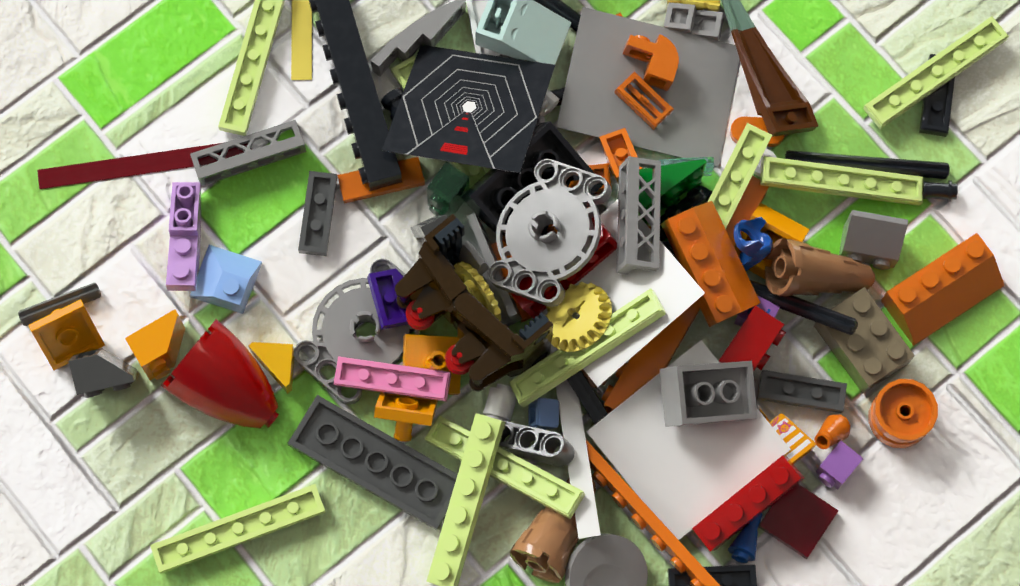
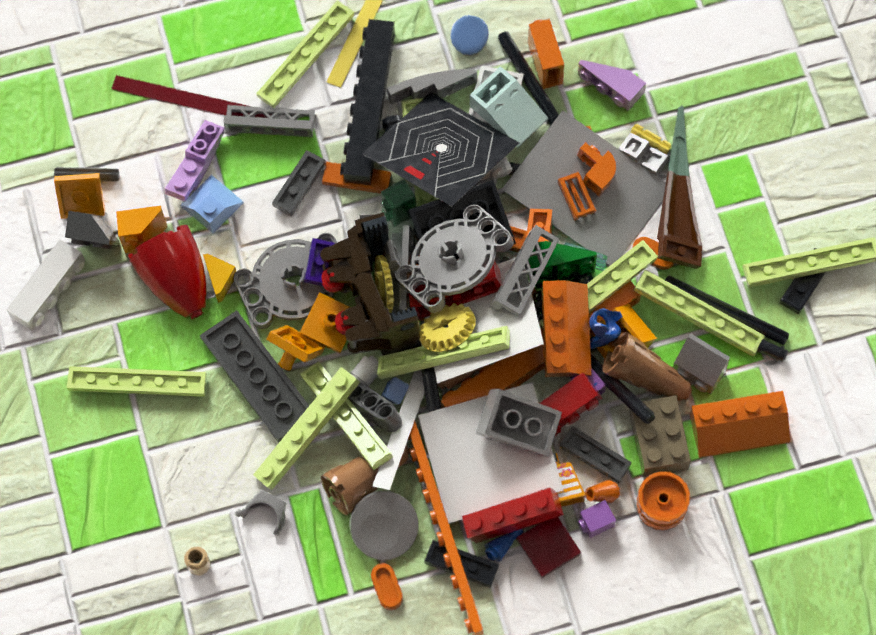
camera: 30 degrees right, 5 degrees down
bright pink tile [333,356,451,402] -> none
none -> white brick [6,239,85,331]

